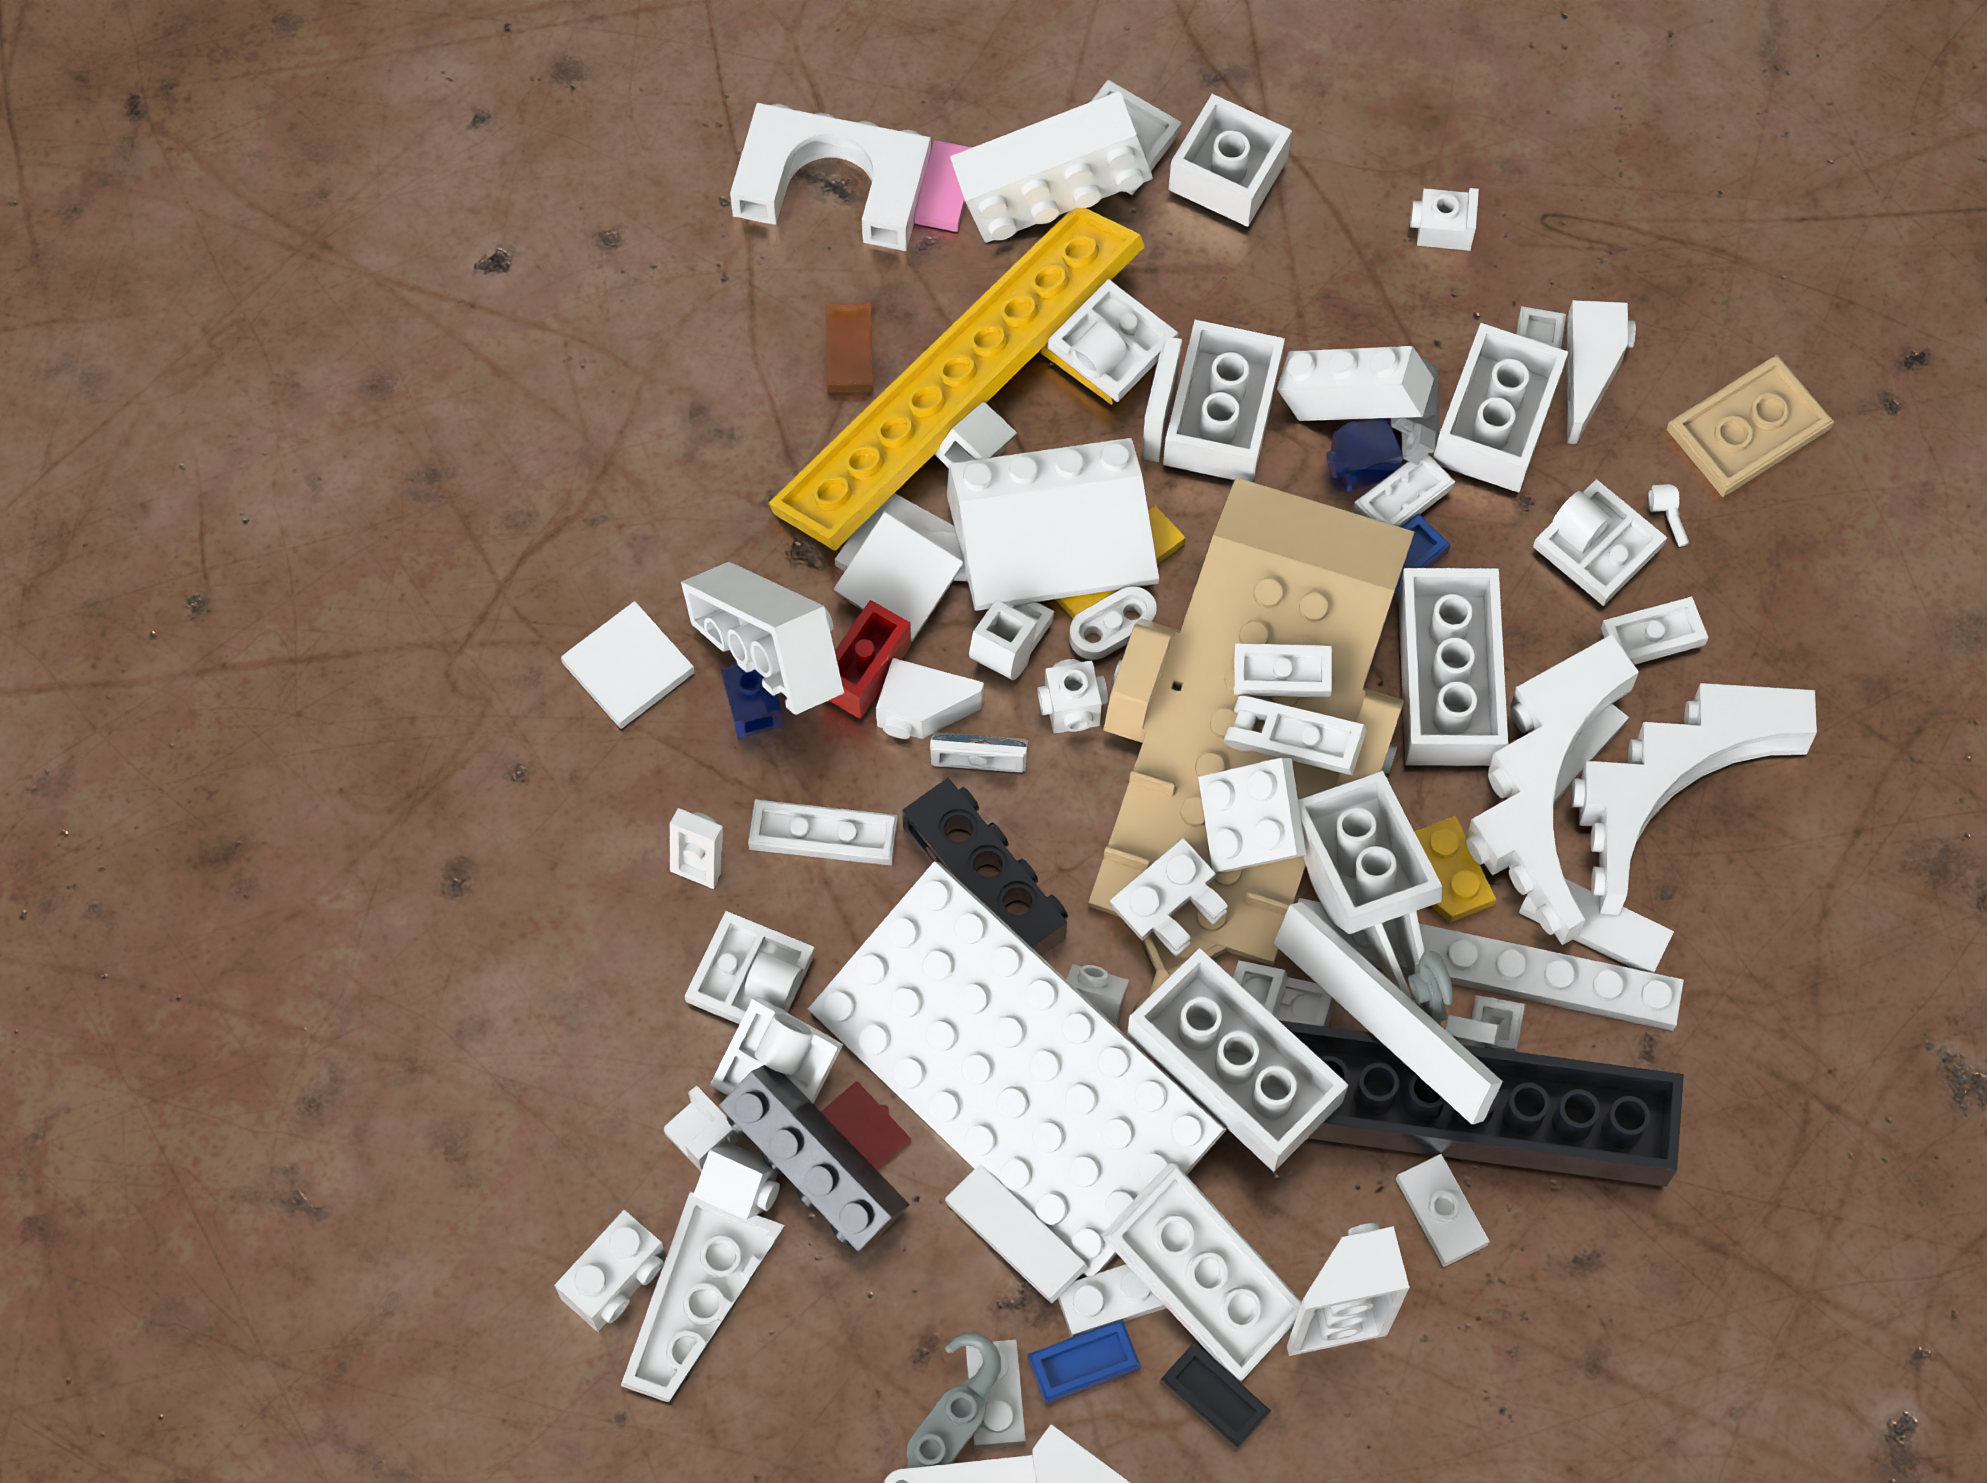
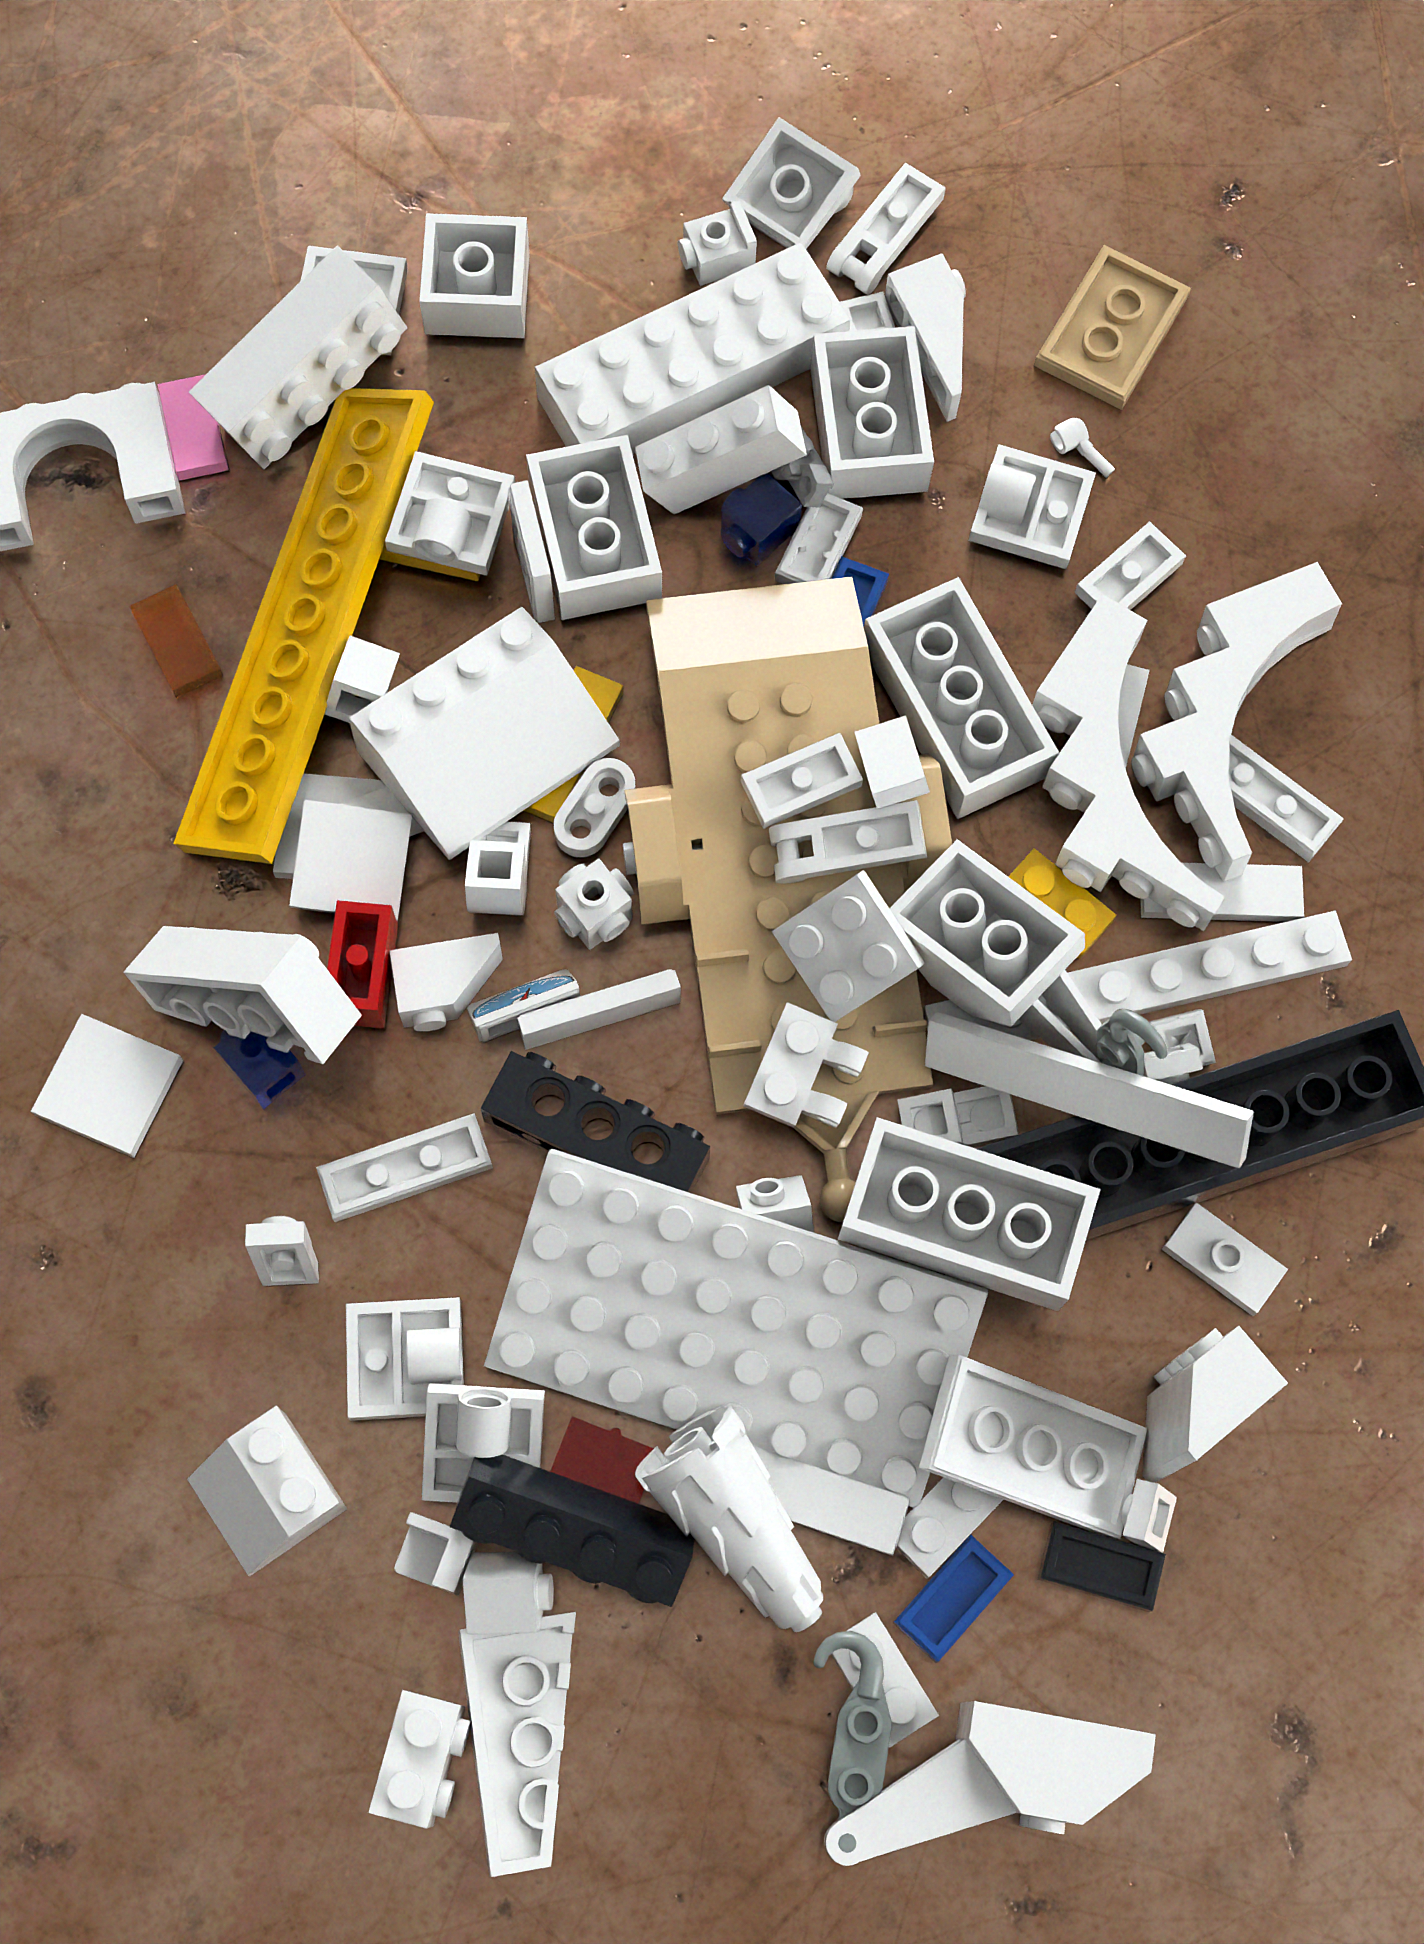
camera: 30 degrees left, 5 degrees up
none -> white slope [187,1406,347,1576]
none -> white tile [517,969,681,1050]
none -> white brick [535,242,851,454]
none -> white cone [635,1406,823,1632]
none -> white slope [722,117,861,249]
none -> white plate [826,163,946,295]
none -> white tile [855,716,930,809]
none -> white plate [1121,1479,1177,1553]
none -> white tile [1229,735,1344,862]

